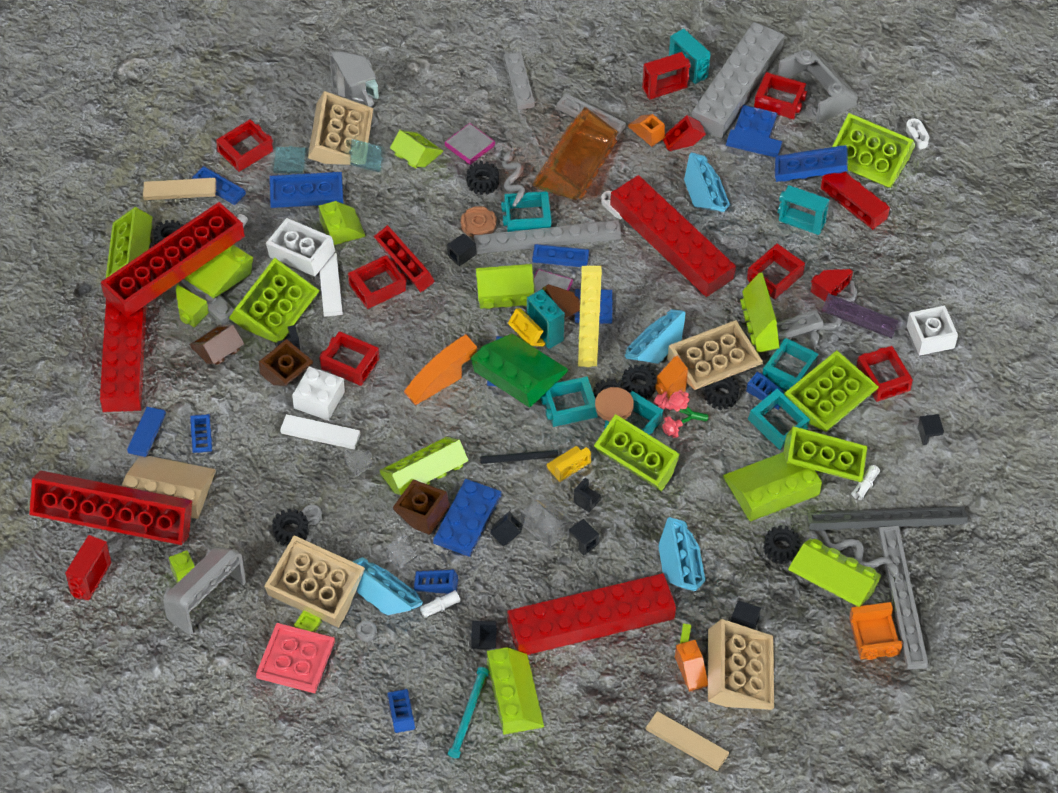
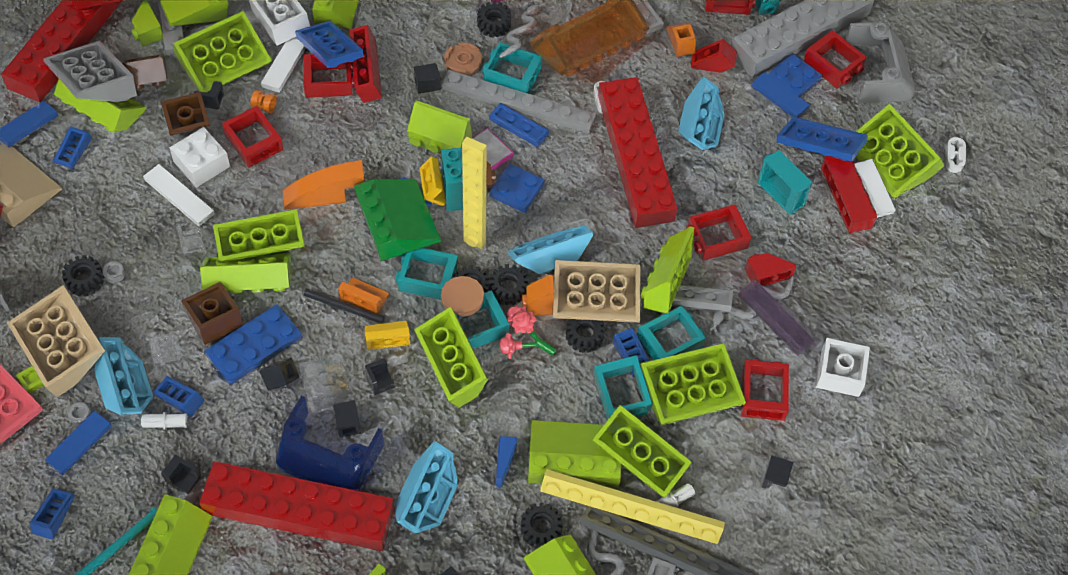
camera: 25 degrees right, 5 degrees up
none -> light grey slope [44,41,137,102]
none -> blue tile [45,411,112,476]
none -> lime slope [54,79,147,133]
none -> lime slope [213,209,305,263]
none -> orange wheel [250,89,277,114]
none -> clear blue windscreen [276,395,384,491]
none -> blue plate [295,21,364,68]
none -> orange panel [338,278,389,314]
none -> blue slope [496,436,517,487]
none -> light yellow plate [540,469,725,544]
none -> white tile [854,159,895,218]

